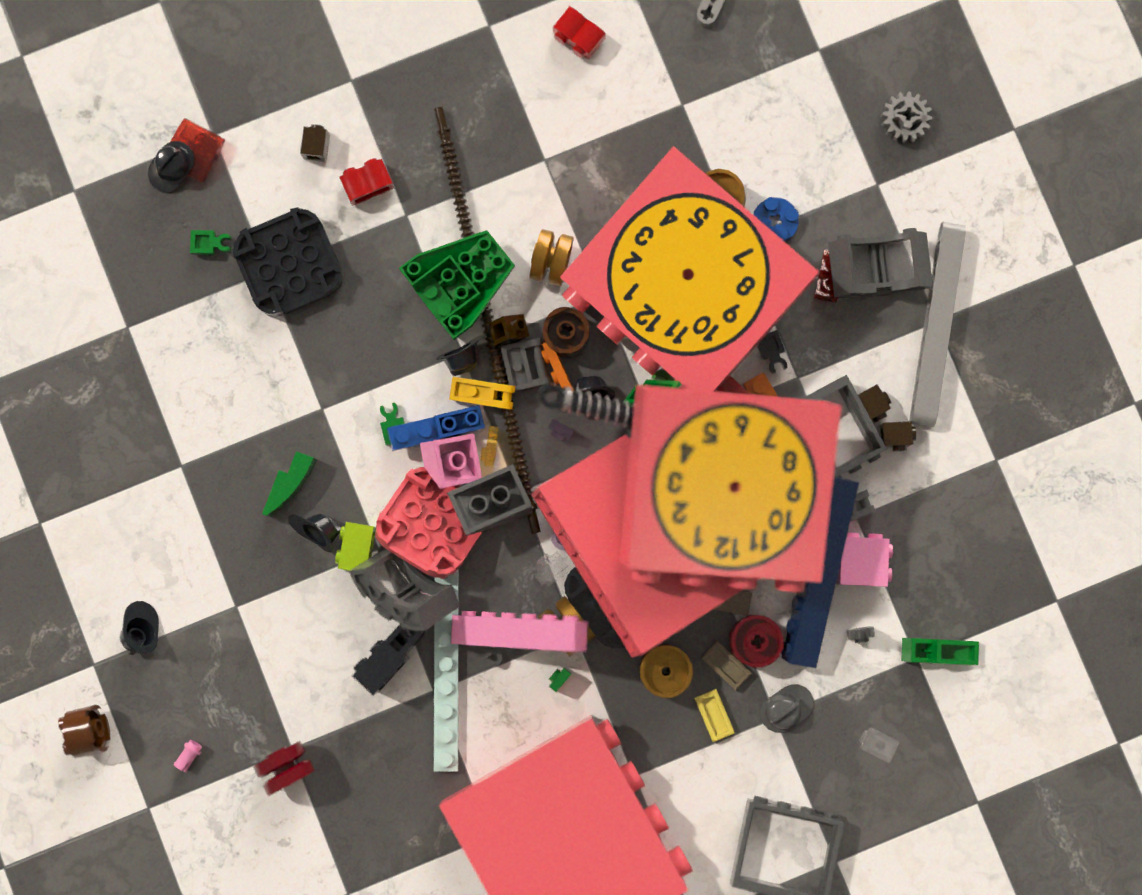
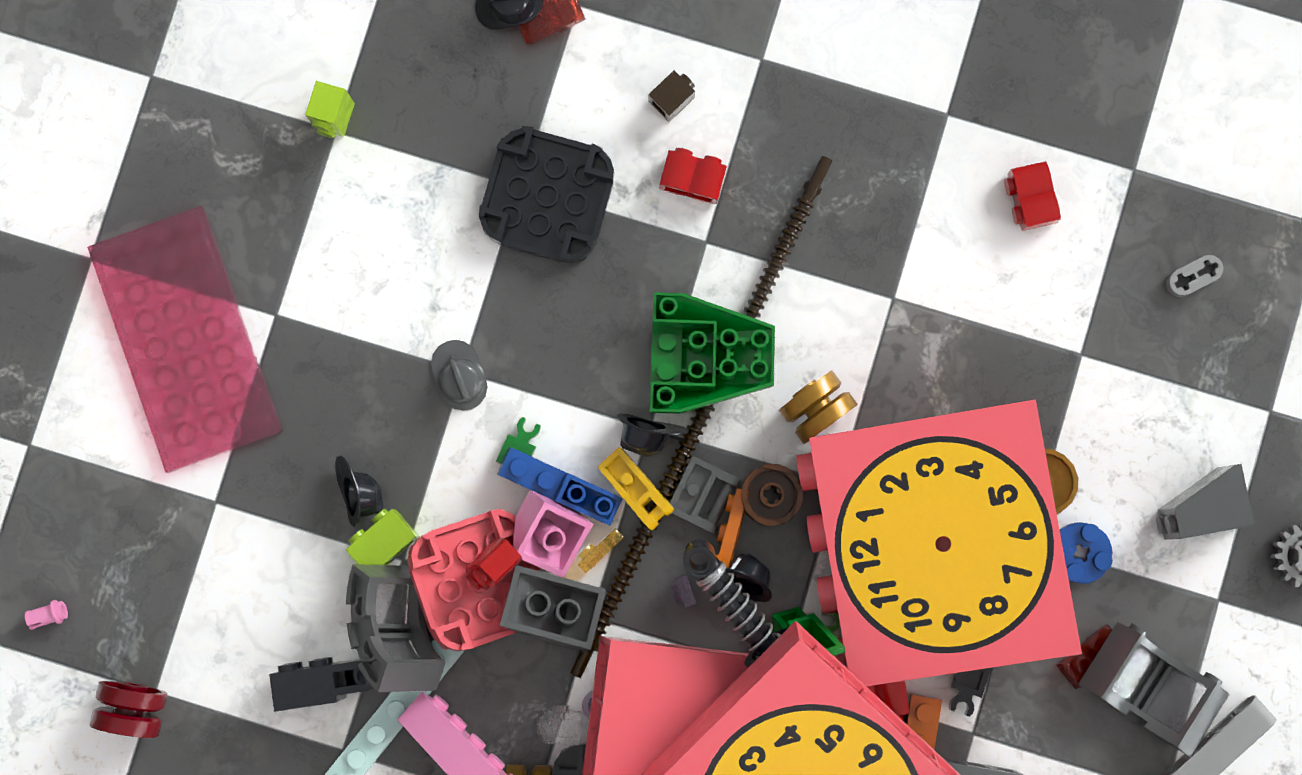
camera: 40 degrees right, 0 degrees up
black piece [120,601,159,655] -> none
green plate [190,230,232,255] -> none
green slope [262,451,317,517] -> none
dark brown brick [488,314,529,345] -> none
none -> clear pink plate [87,206,283,473]
none -> lime brick [305,80,355,138]
none -> dark grey piece [431,340,488,411]
none -> red brick [466,538,522,590]
none -> dark grey slope [1156,464,1255,540]

